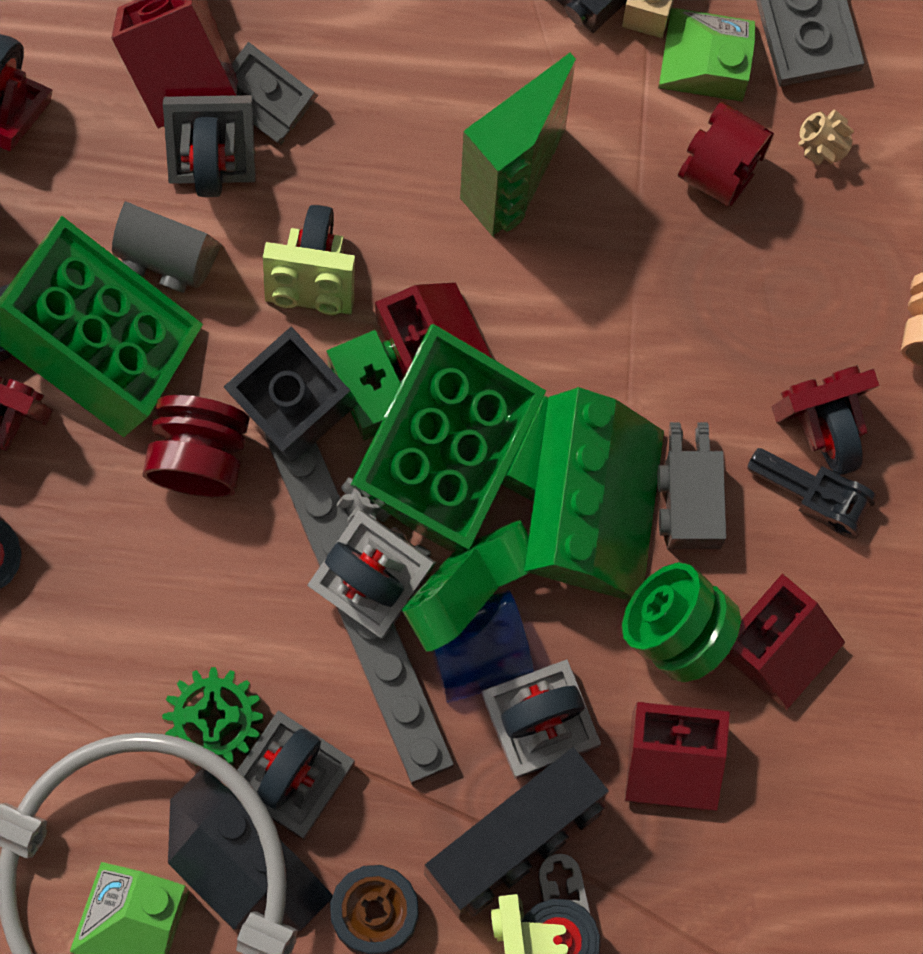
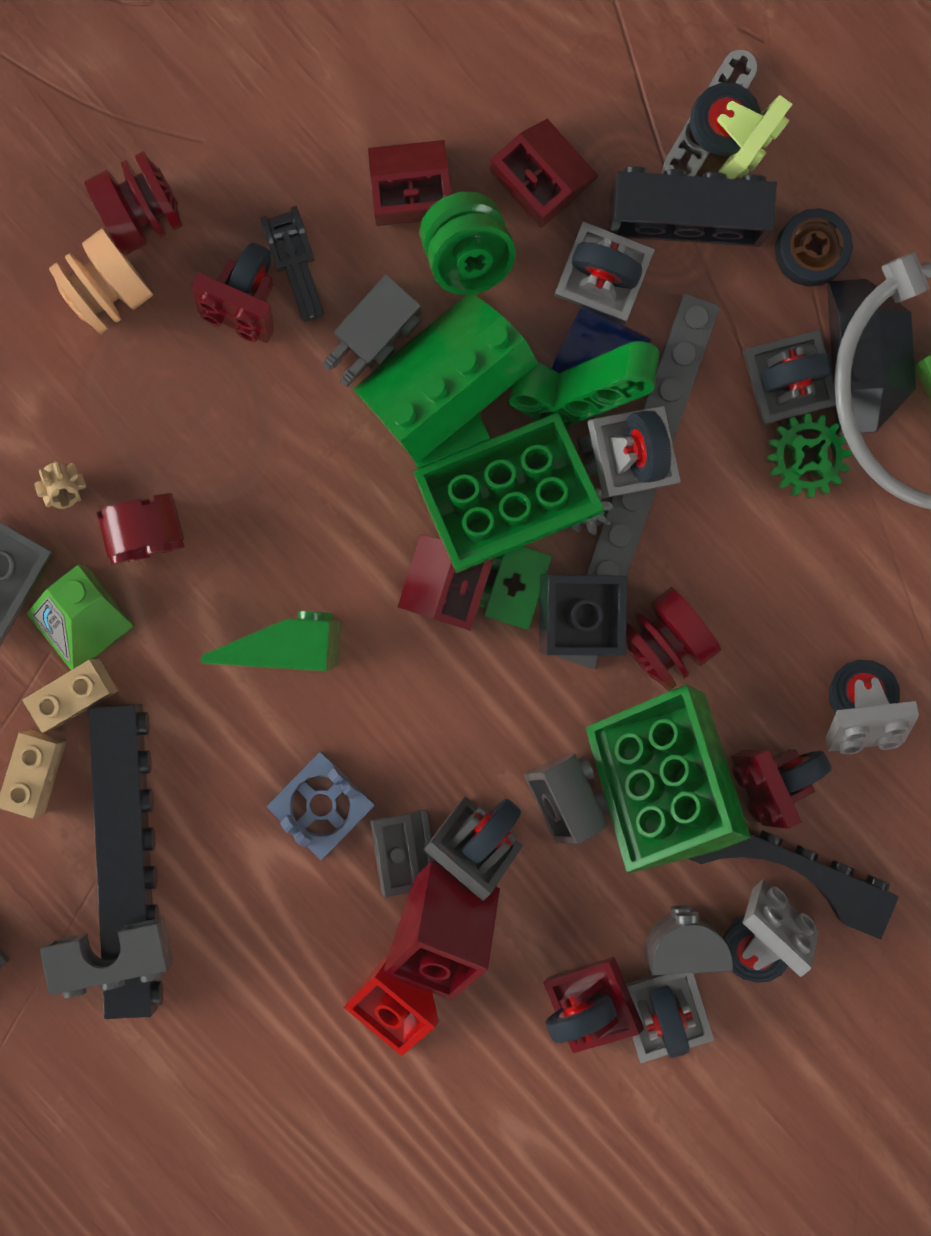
camera: 135 degrees left, 15 degrees up
yellowish green plate [263,205,355,315] -> none
none -> sand blue piece [266,751,375,860]

